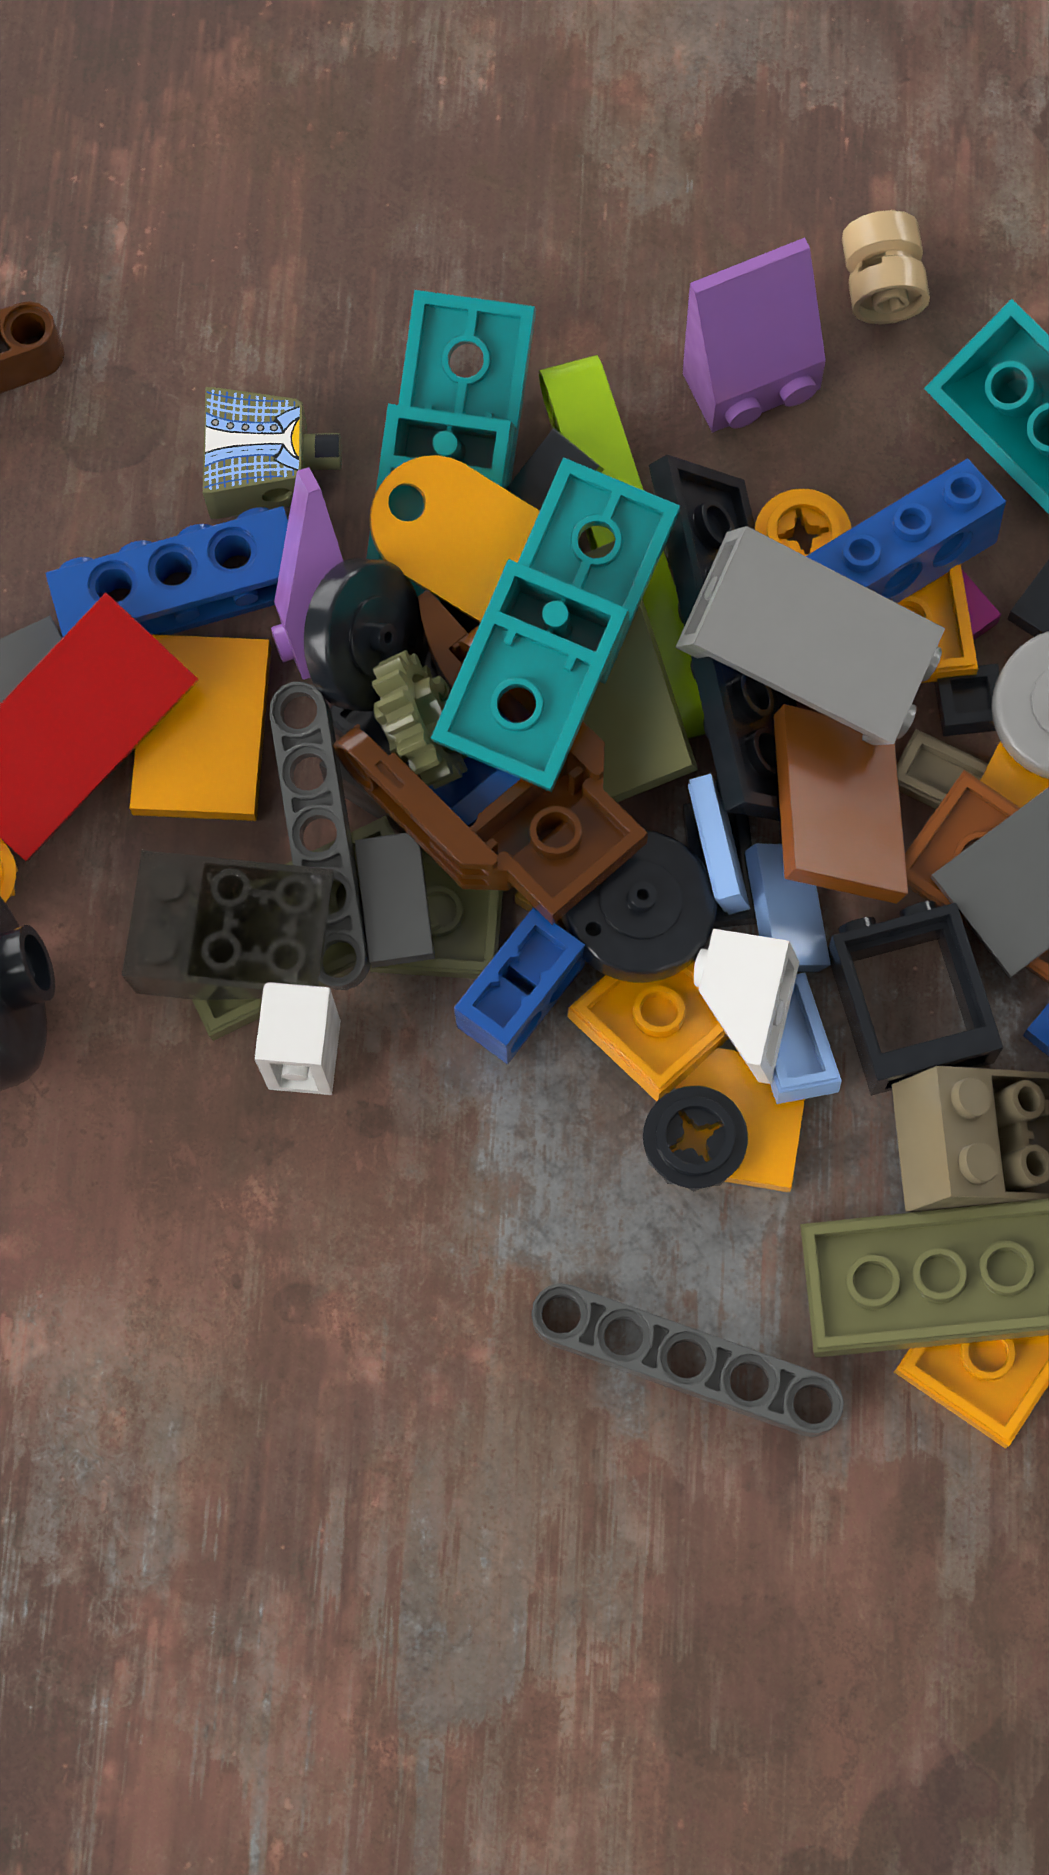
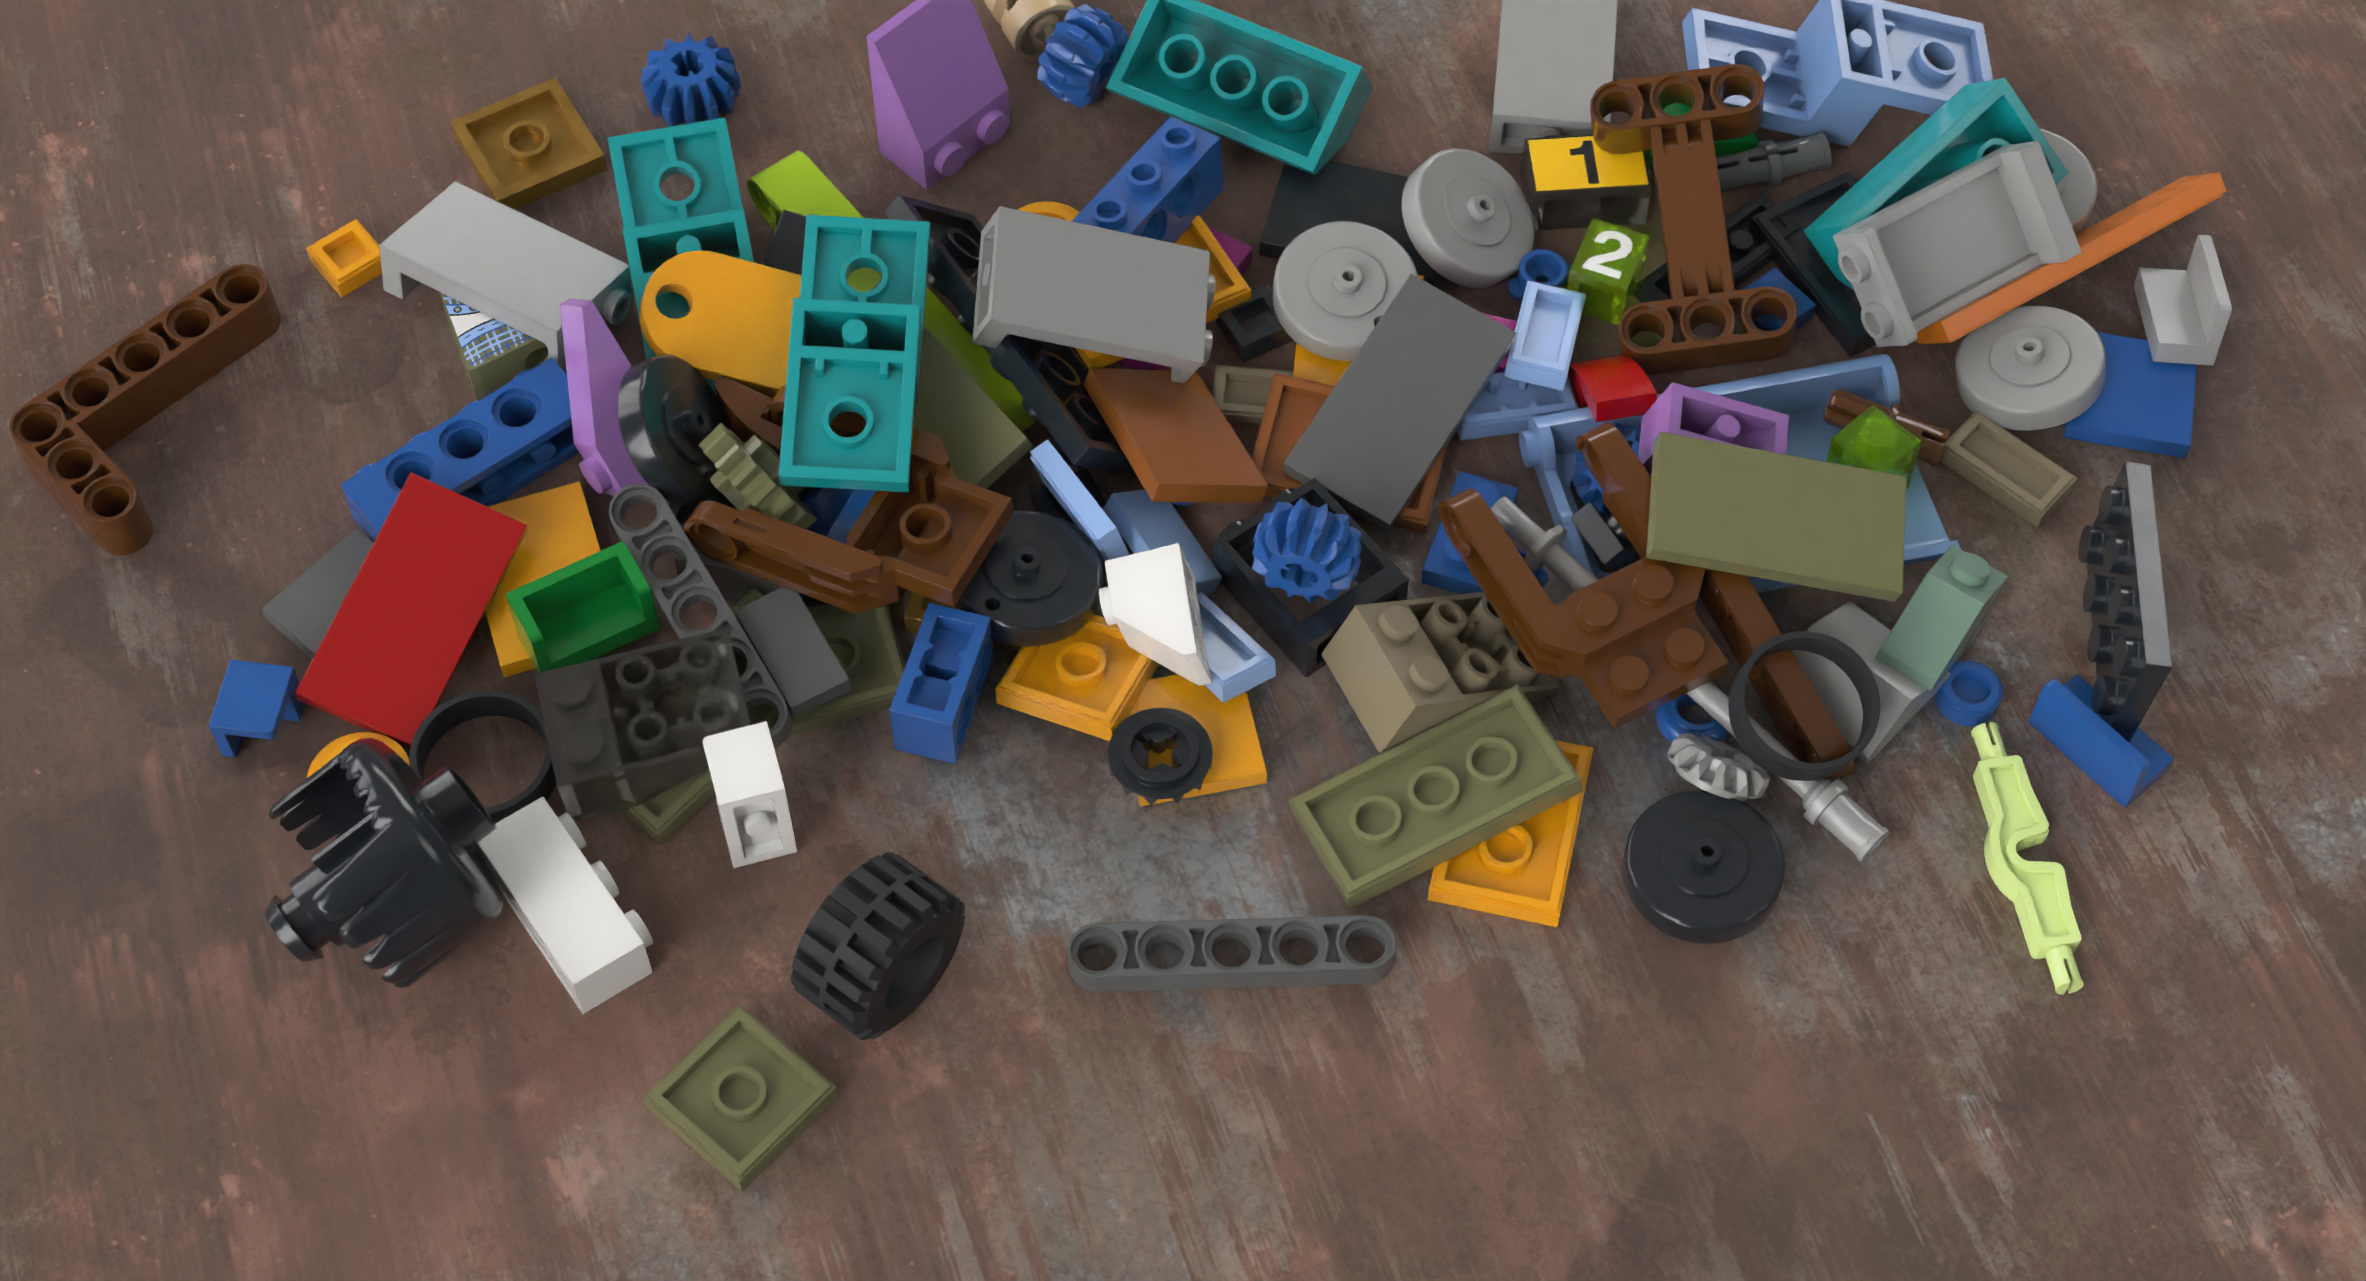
camera: 25 degrees left, 15 degrees down
none -> light orange tile [306,219,382,298]
none -> light grey panel [379,182,634,372]
none -> black tyre [409,690,559,824]
none -> pearl gold tile [450,77,608,210]
none -> white brick [476,797,653,1014]
none -> green panel [505,541,660,682]
none -> blue gear [641,32,741,127]
none -> olive tile [642,1005,839,1191]
none -> black tyre [791,852,965,1040]
none -> blue gear [1038,4,1128,108]
none -> blue gear [1252,498,1362,603]

